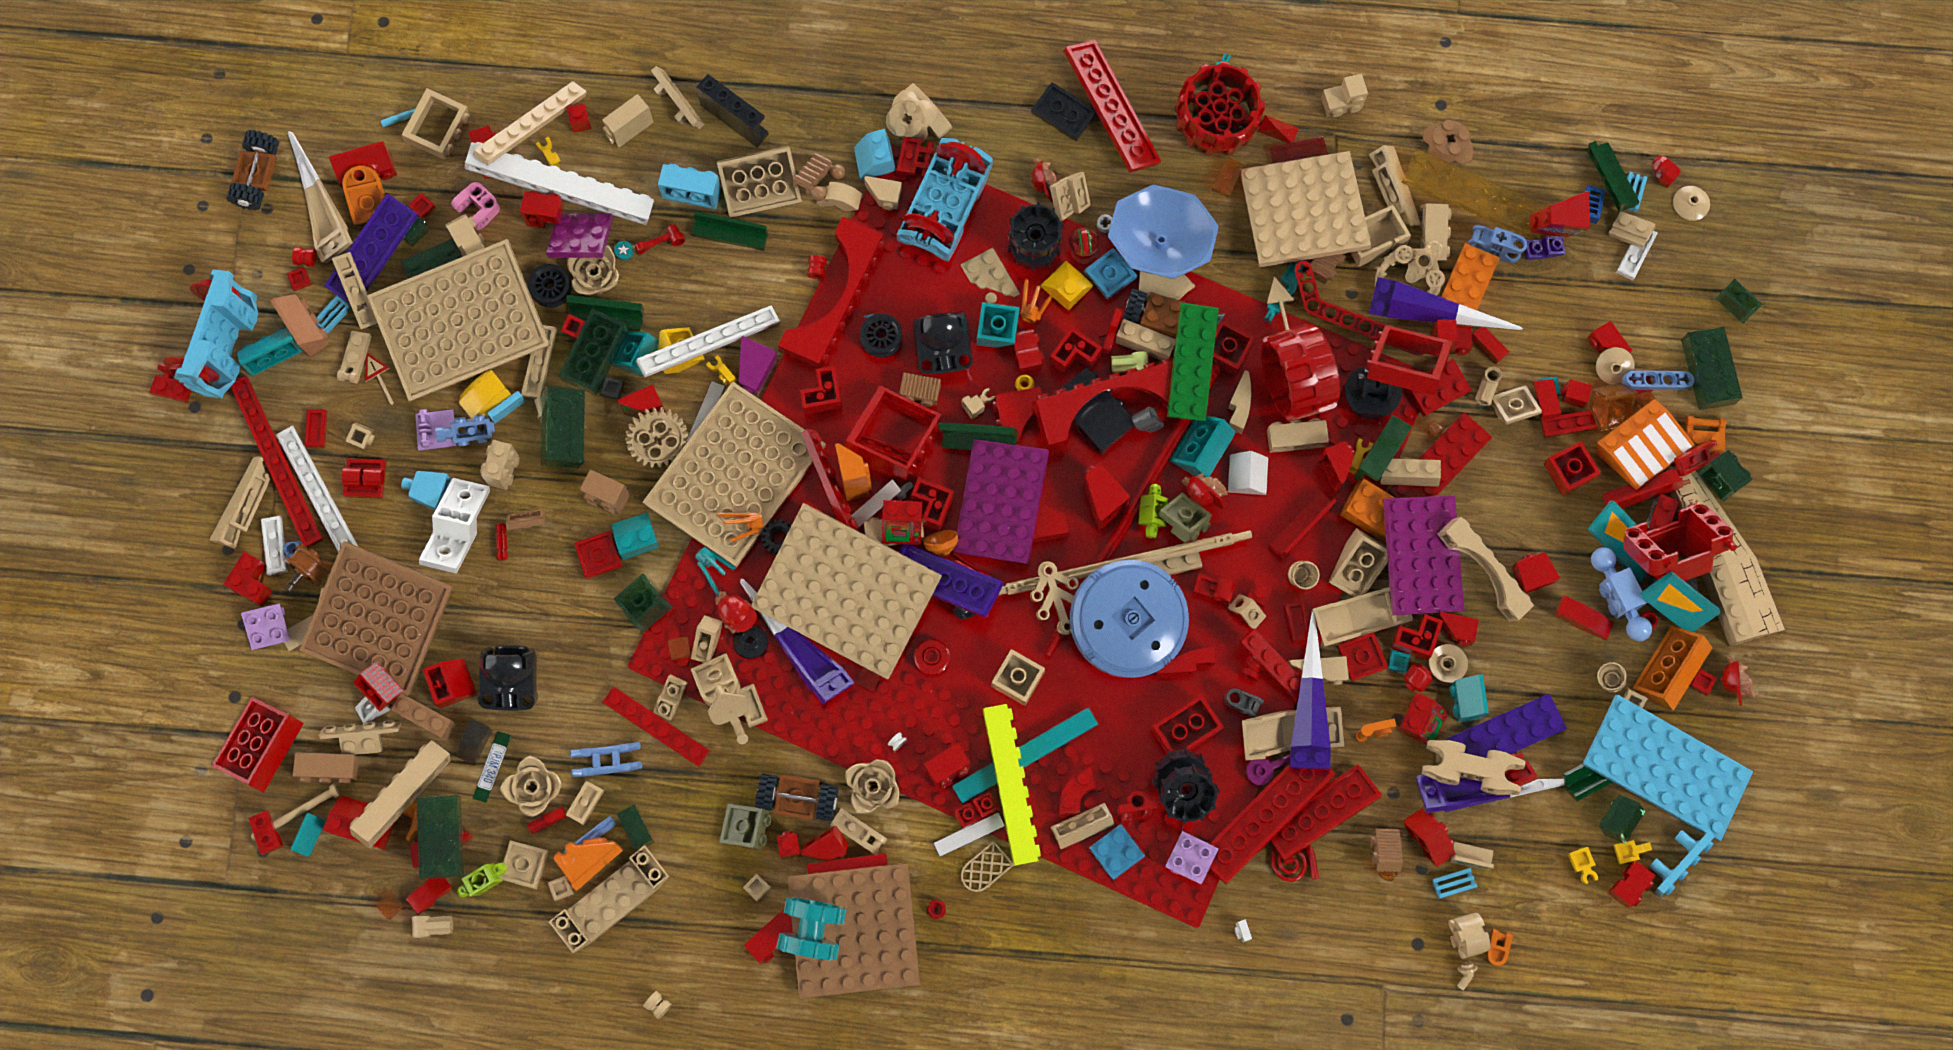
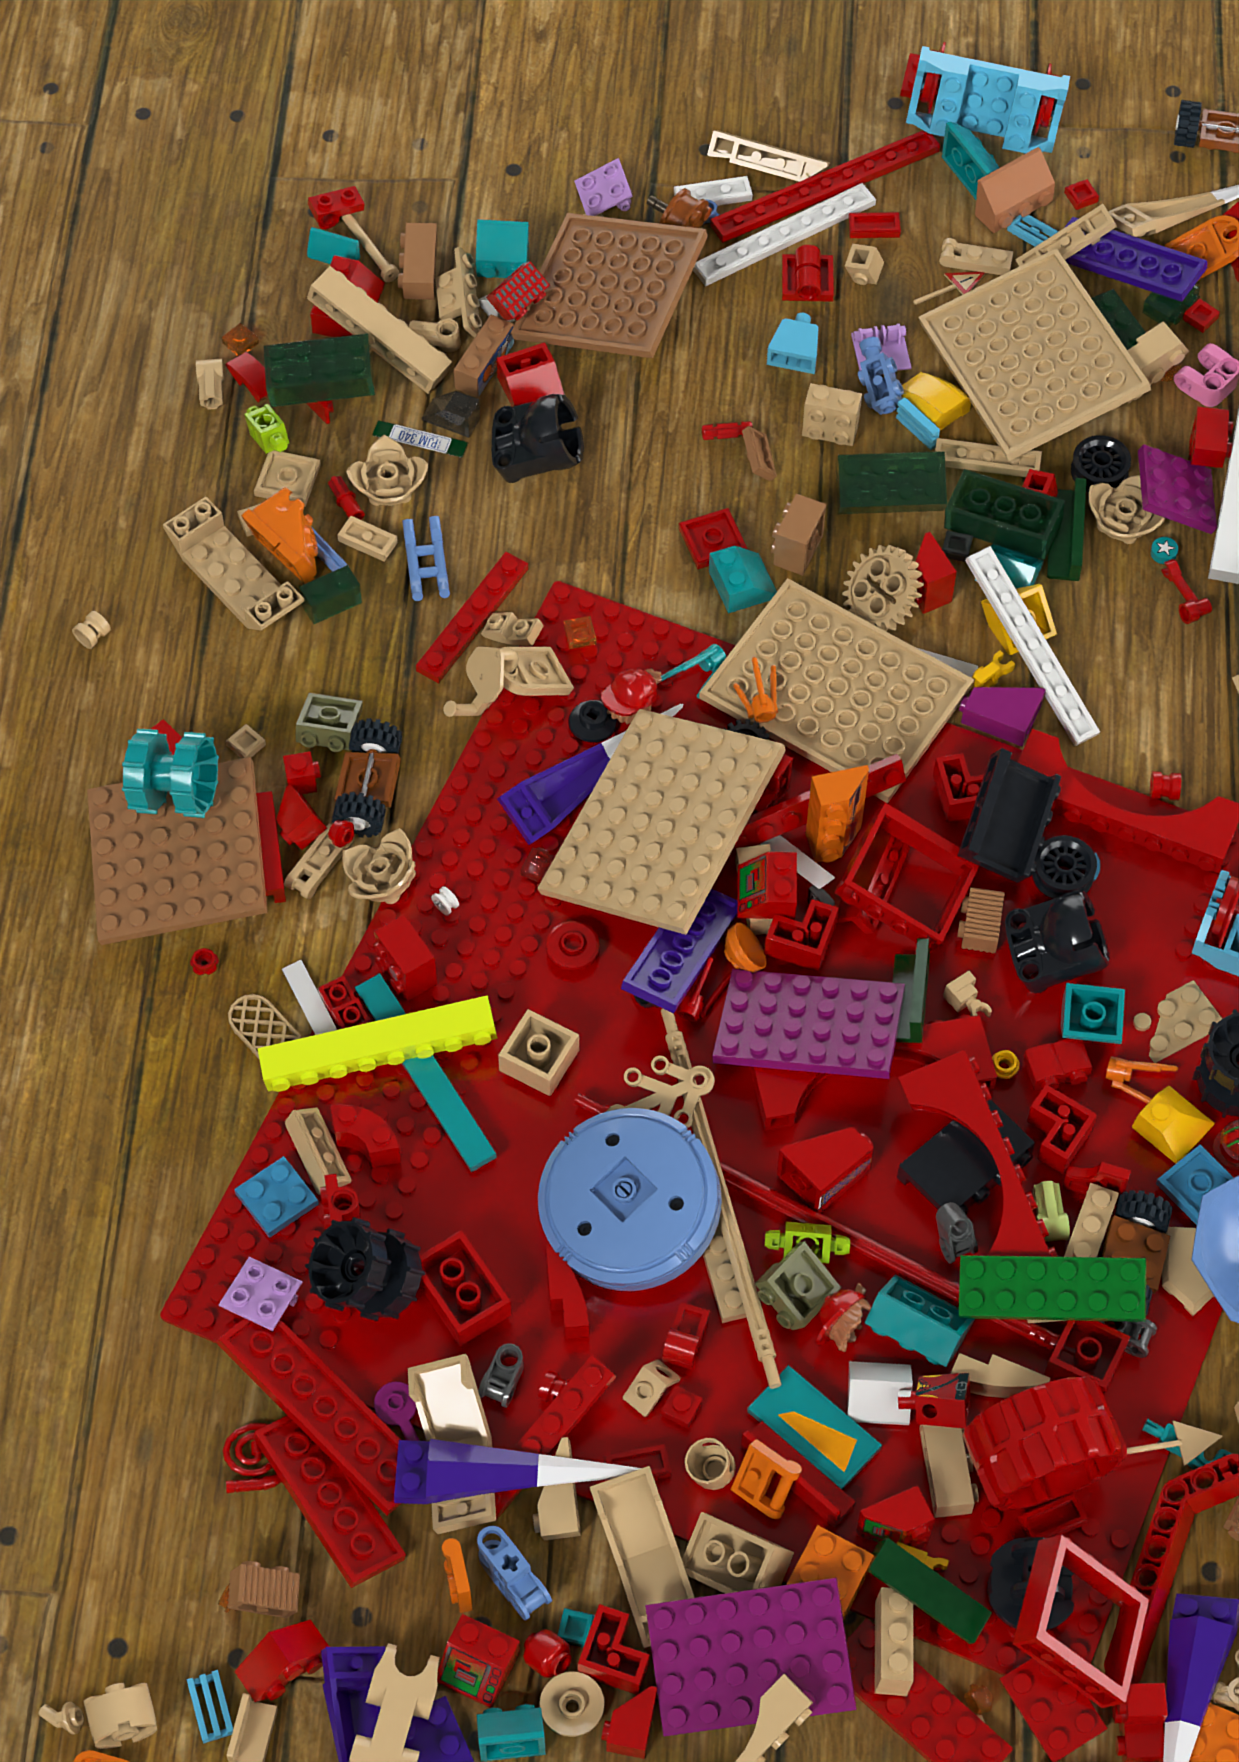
camera: 90 degrees right, 15 degrees down
red slope [212,697,304,793] -> none
red brick [223,551,273,607] -> none
red wheel [292,247,317,267] -> none
white bracket [419,478,490,574] -> none
clear green brick [613,573,673,633] -> none
dark green panel [691,211,768,251] -> none
tan slope [691,615,723,663] -> none
tan tile [739,684,768,728] -> none
white plate [1234,919,1252,943] -> none
red plate [1337,632,1389,682] -> none
none -> red plate [328,820,354,848]
none -> tan piece [409,318,461,353]
none -> teal slope [476,219,530,278]
none -> medium blue piece [477,1526,552,1621]
none -> orange plate [731,1439,802,1519]
none -> teal tile [747,1365,882,1490]
none -> red torso [898,1373,971,1428]
none -> black panel [957,748,1061,883]

